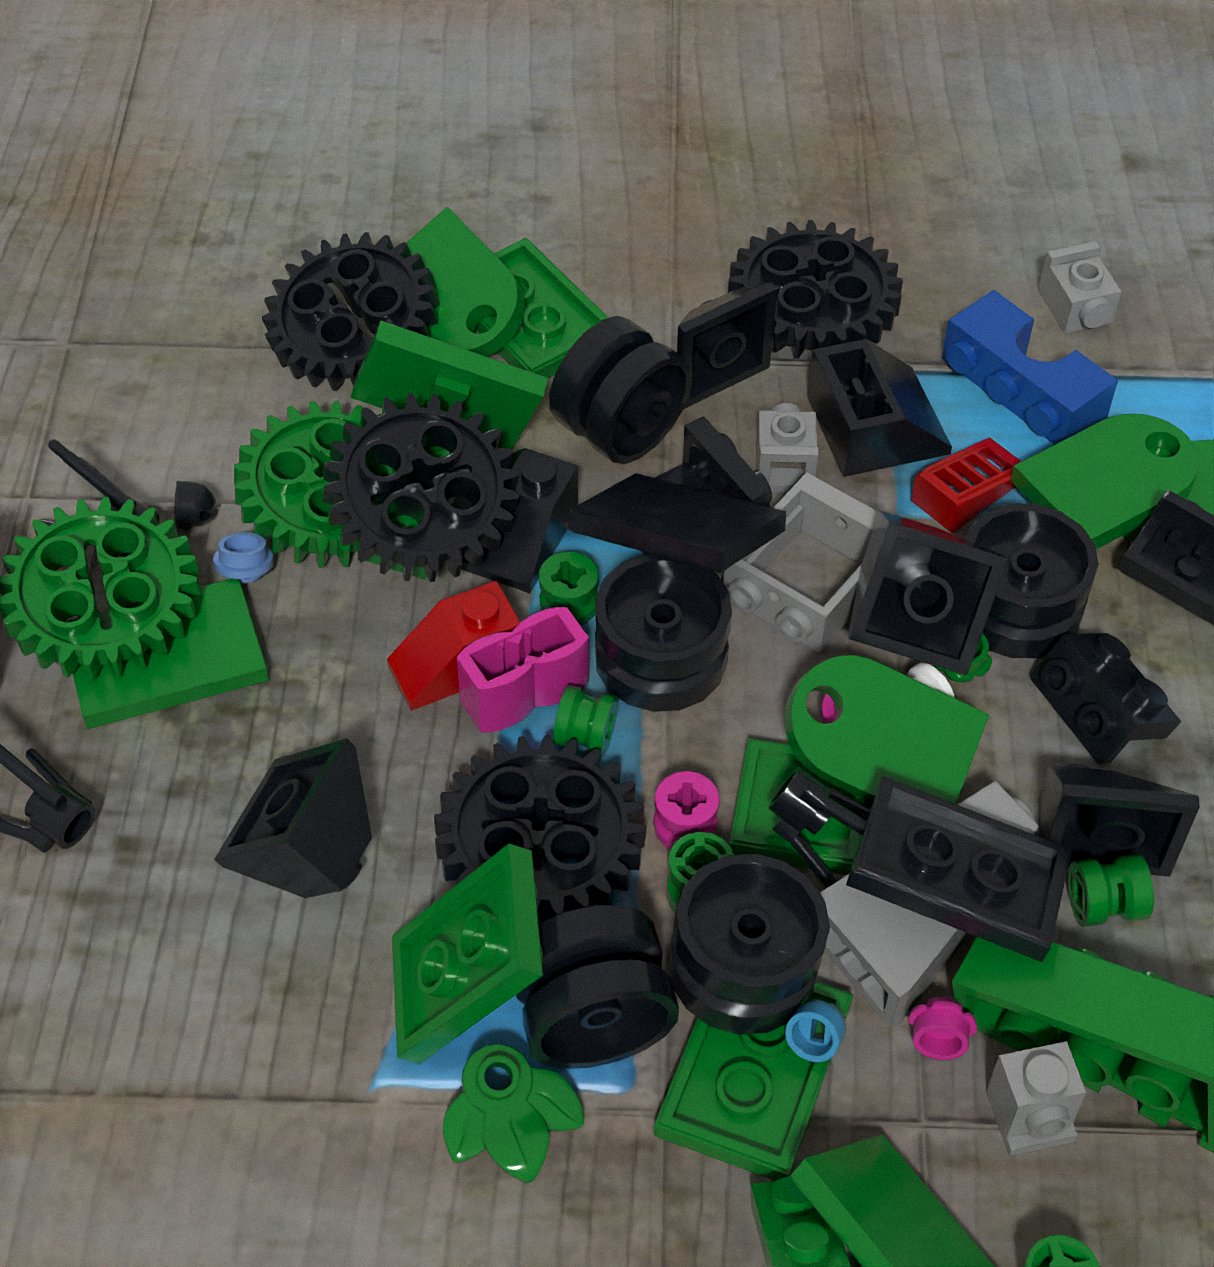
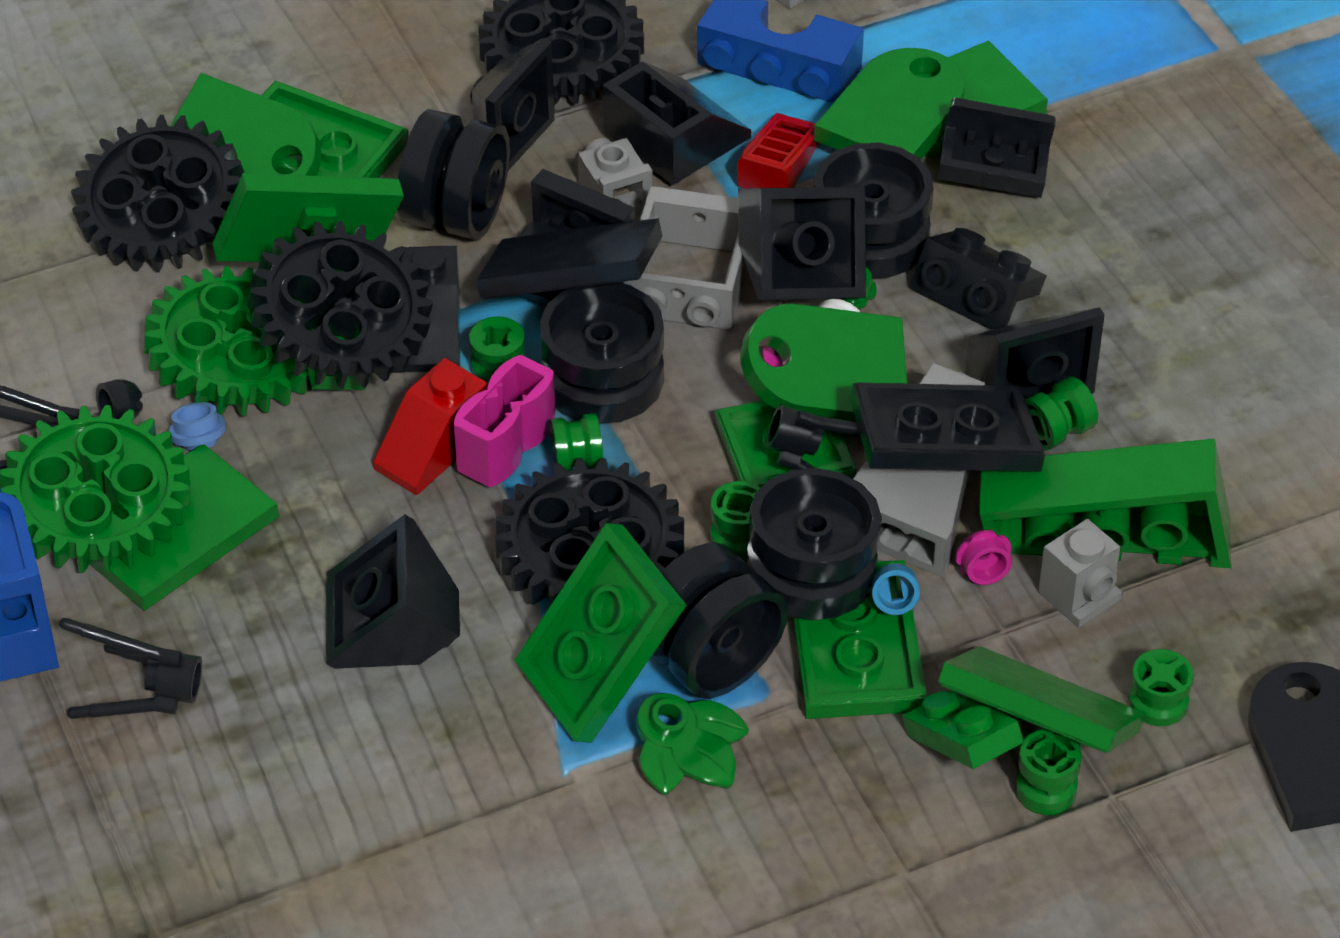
camera: 25 degrees left, 5 degrees down
dark pink wheel [653,771,720,850] -> none

